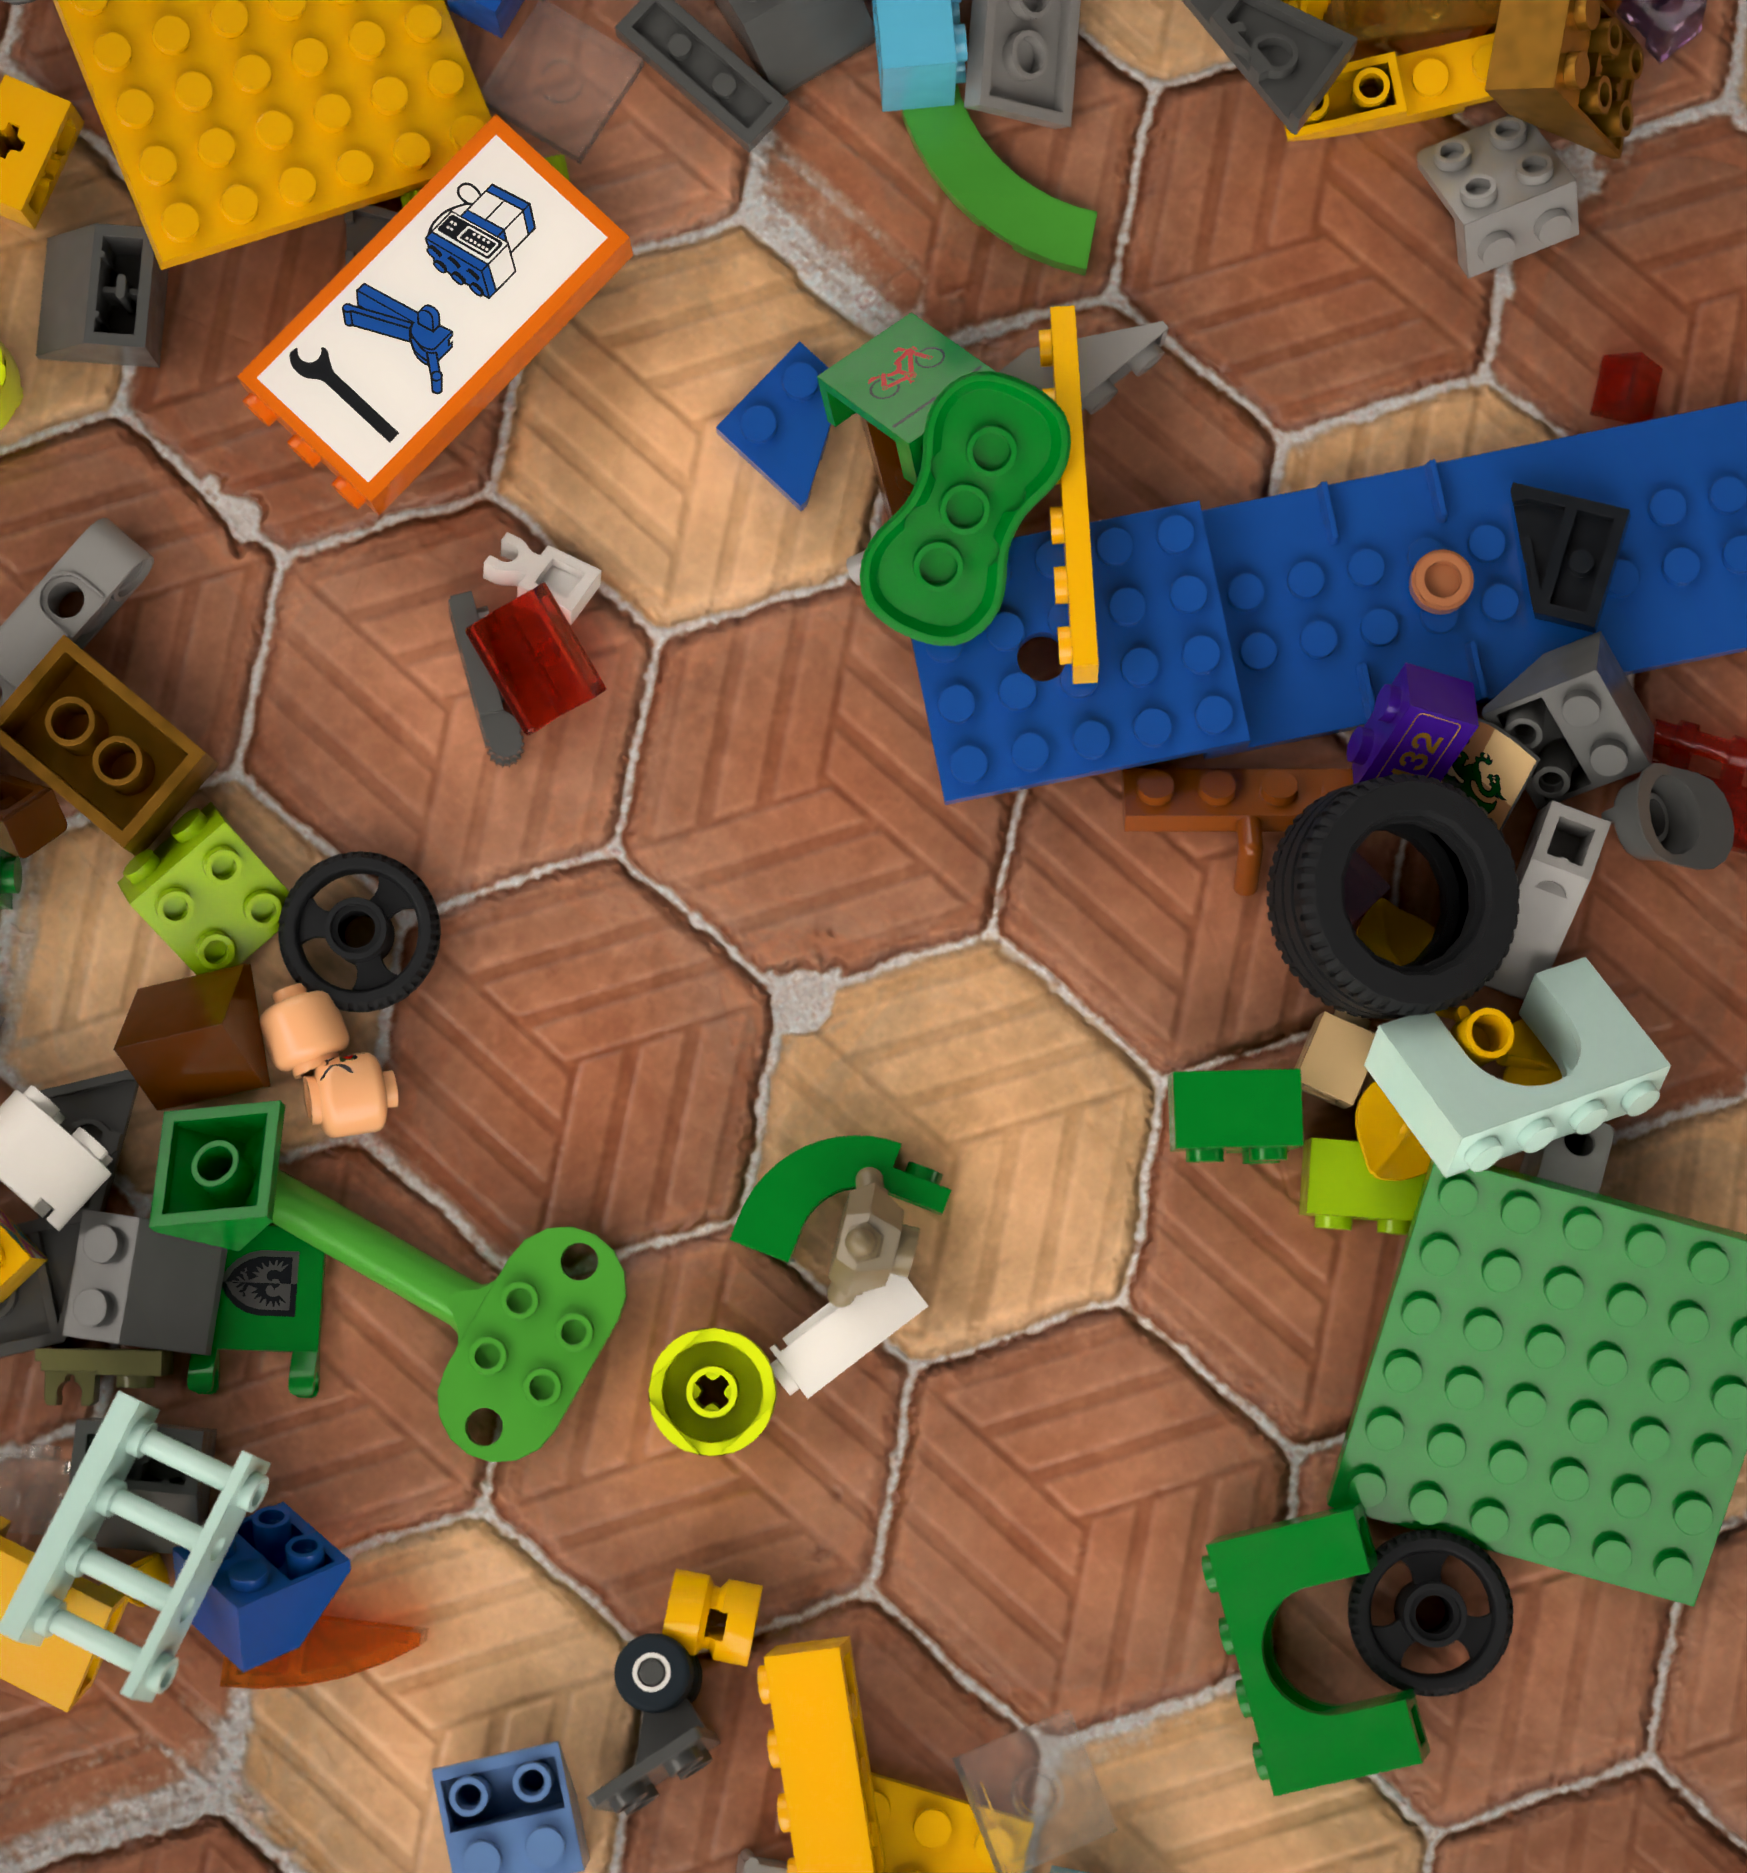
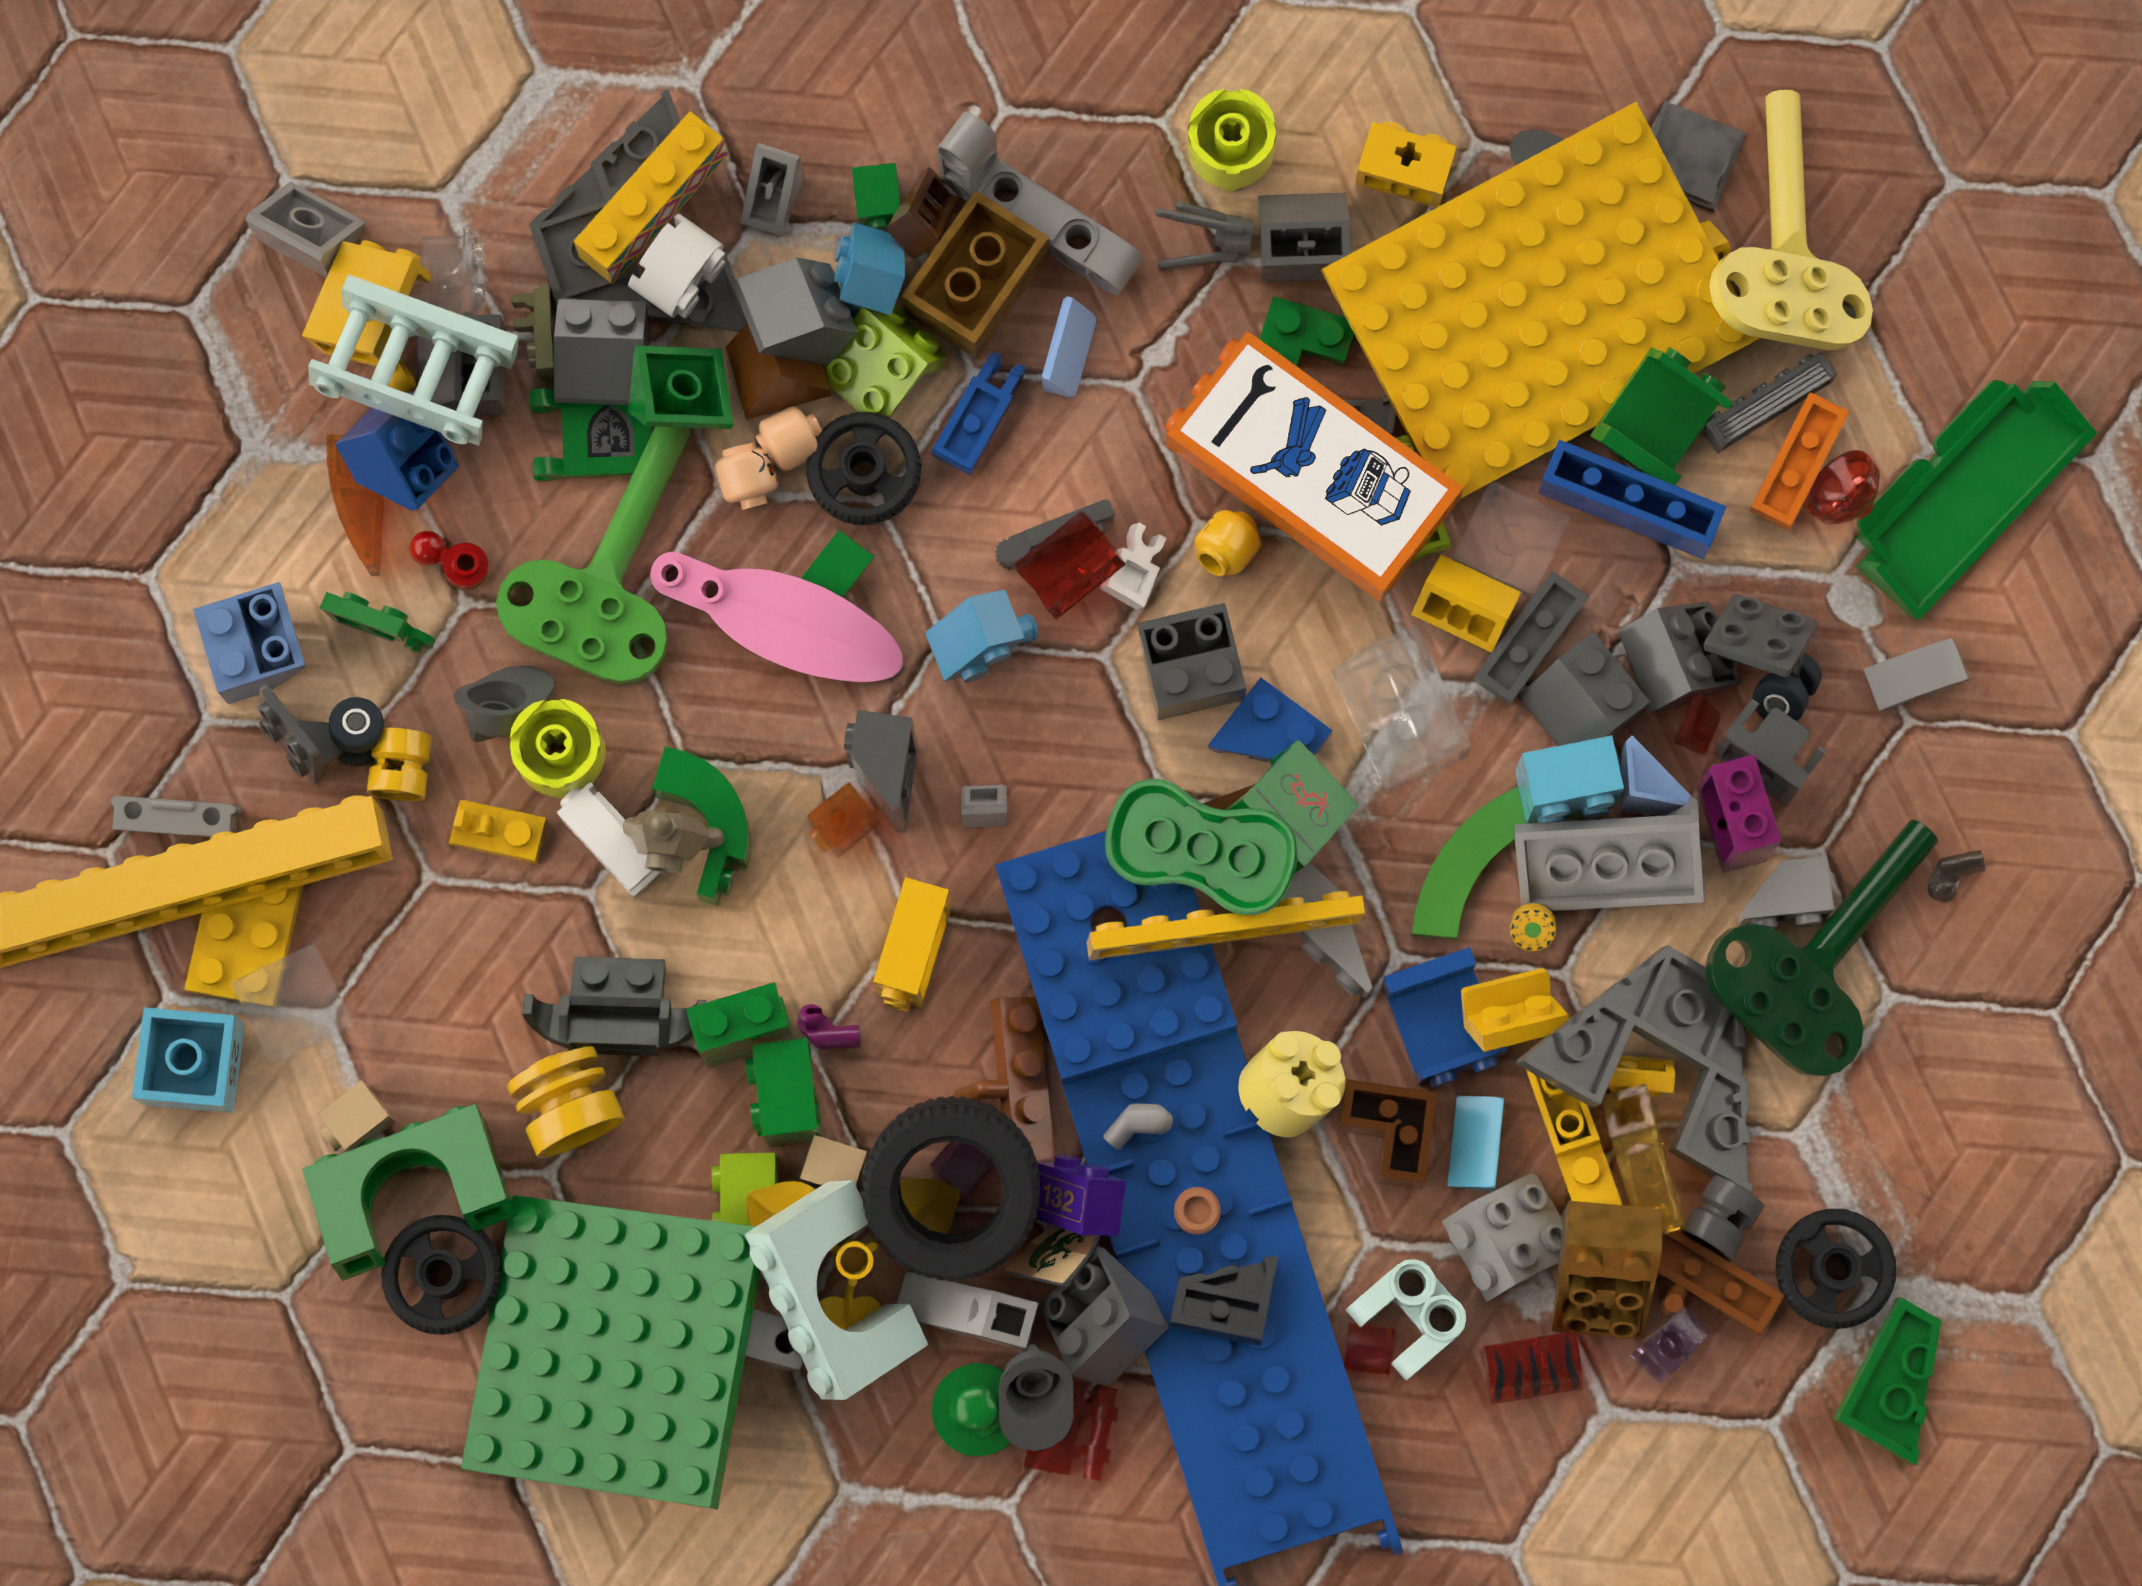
camera: 90 degrees right, 5 degrees down
none -> tan brick [318,1080,396,1151]
none -> green hinge [319,592,436,653]
none -> red plate [409,530,488,590]
none -> yellow plate [449,800,548,864]
none -> dark grey piece [454,666,554,742]
none -> yellow wheel [506,1046,626,1159]
none -> pearl dark grey plate [522,957,707,1056]
none -> bright pink plant [650,552,903,683]
none -> green panel [686,982,795,1068]
none -> dark grey slope [732,257,858,366]
none -> magenta arm [797,1004,860,1050]
none -> green slope [801,530,876,598]
none -> clear orange brick [807,782,880,858]
none -> dark azure brick [834,222,905,319]
none -> dark grey slope [844,710,918,833]
none -> yellow window [873,877,952,1012]
none -> dark azure brick [925,589,1038,683]
none -> blue hinge [931,350,1027,476]
none -> green plate [931,1363,1011,1457]
none -> light grey slope [961,785,1008,828]
none -> light blue slope [1042,296,1097,398]
none -> light grey arm [1103,1104,1173,1150]
none -> dark grey slope [1137,603,1246,720]
none -> dark grey plant [1155,201,1253,269]
none -> yellow head [1195,510,1261,576]
none -> light yellow brick [1238,1031,1345,1137]
none -> green plate [1259,296,1354,367]
none -> clear slope [1331,624,1472,792]
none -> reddish brown brick [1337,1079,1438,1190]
none -> light aqua piece [1346,1259,1466,1381]
none -> blue panel [1382,947,1508,1089]
none -> yellow brick [1411,554,1521,653]
none -> medium azure slope [1447,1095,1504,1192]
none -> yellow bracket [1461,968,1569,1052]
none -> clear red brick [1481,1331,1583,1405]
none -> yellow tile [1510,903,1556,951]

